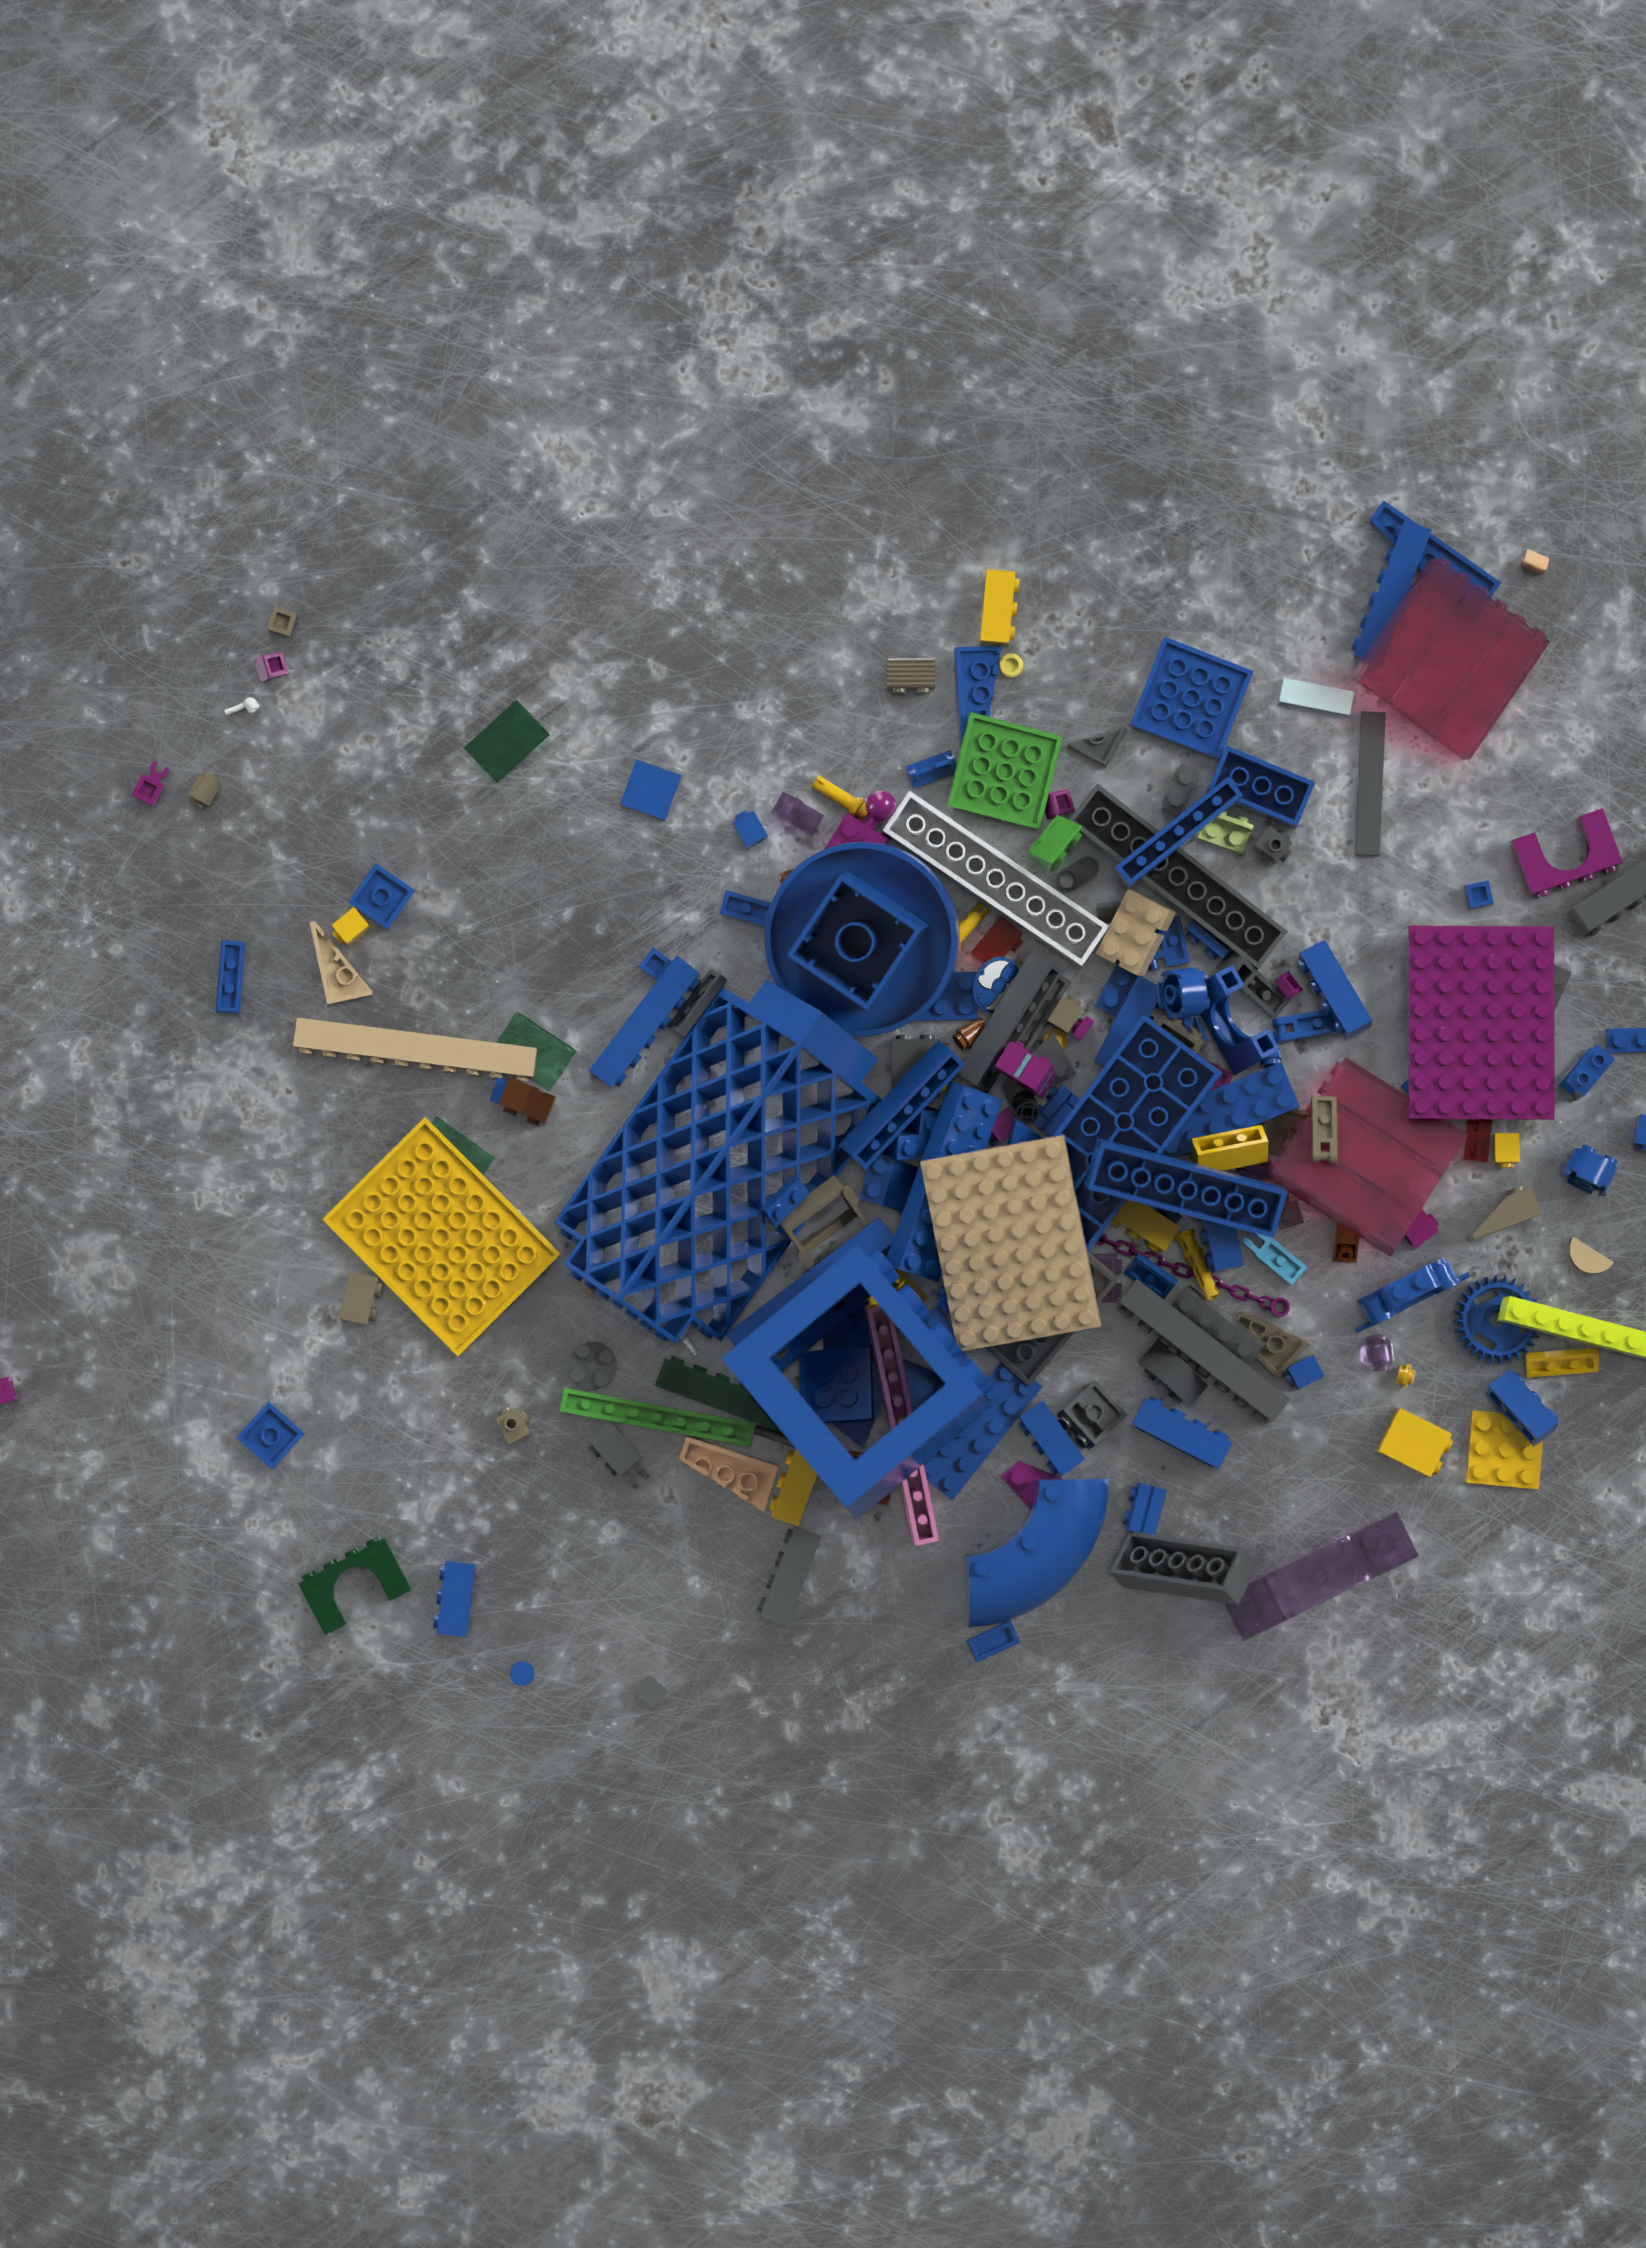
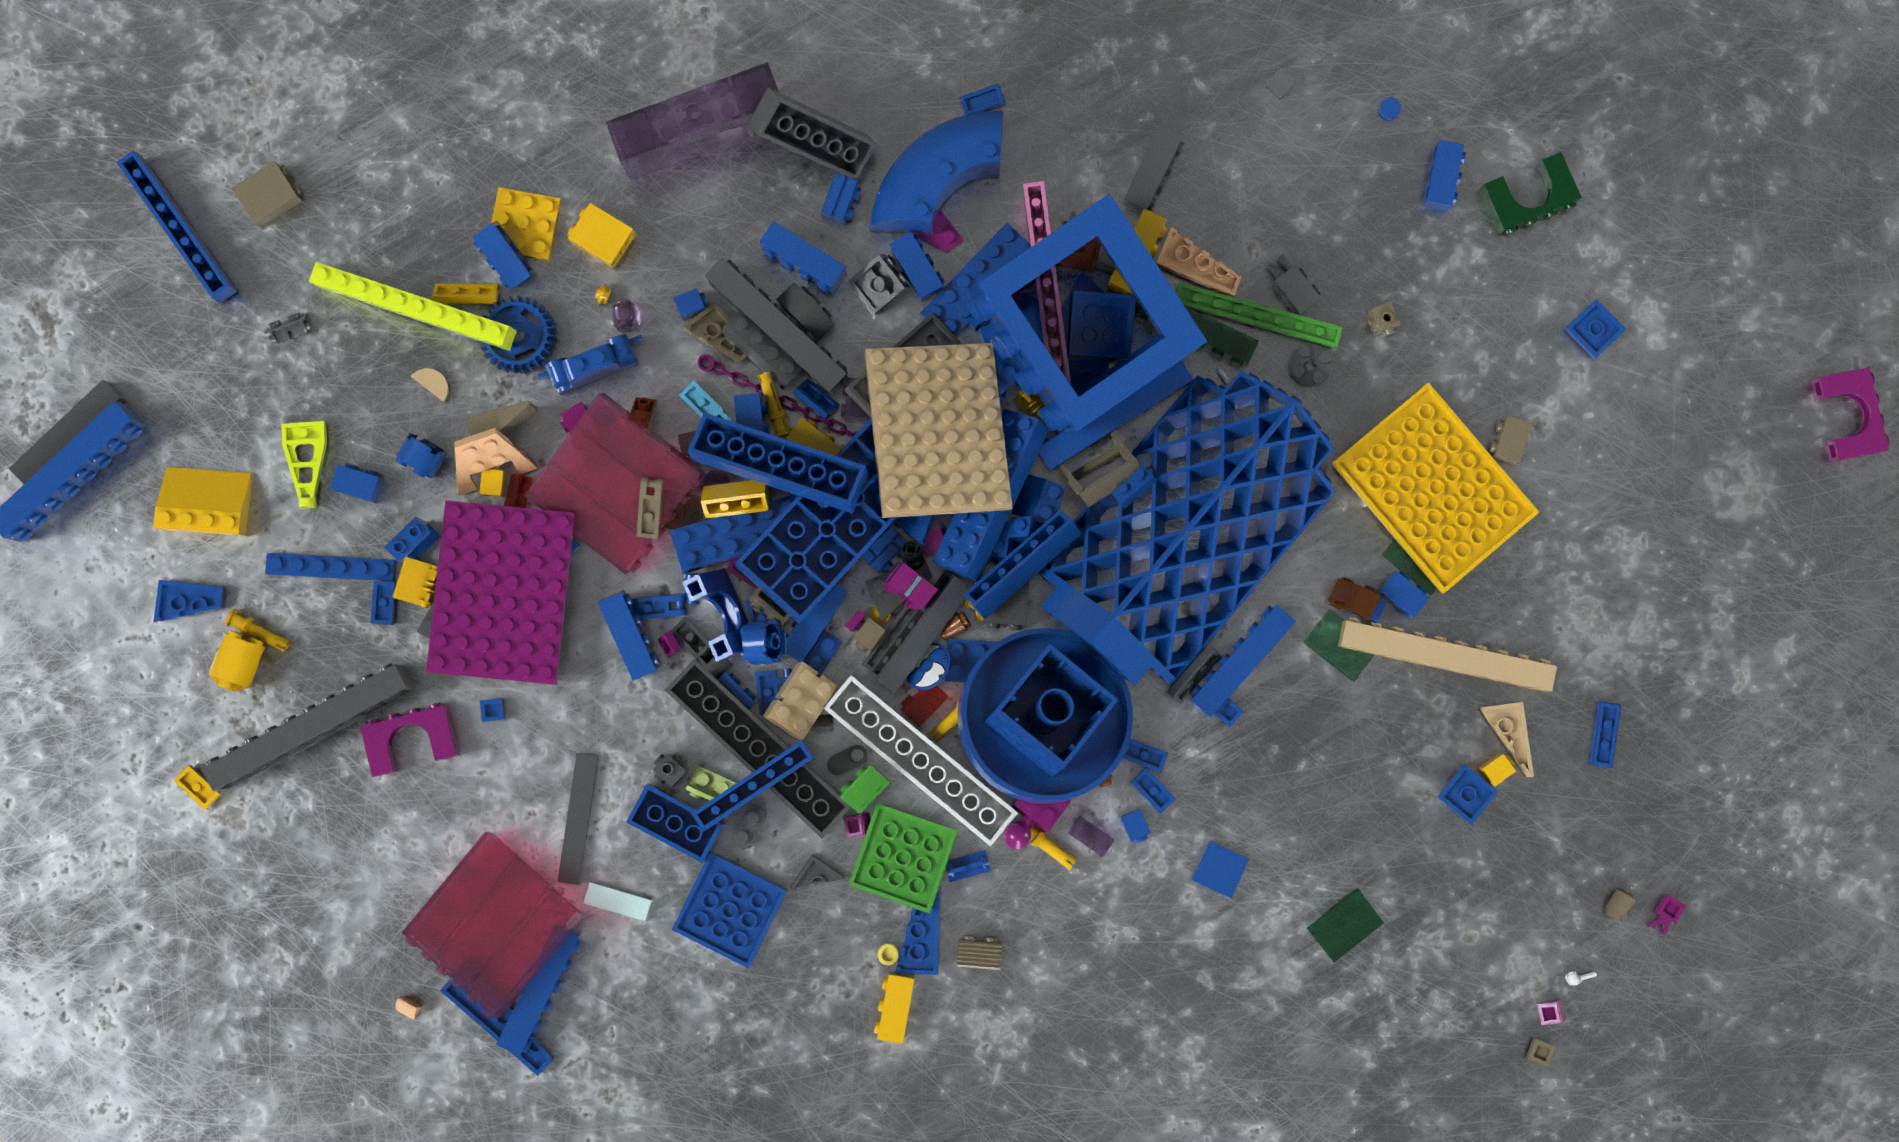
camera: 170 degrees left, 0 degrees up
none -> blue plate [370,581,397,625]
none -> yellow hinge [392,557,438,608]
none -> light nougat wing [454,428,537,496]
none -> blue plate [1131,768,1176,814]
none -> blue brick [1377,571,1430,619]

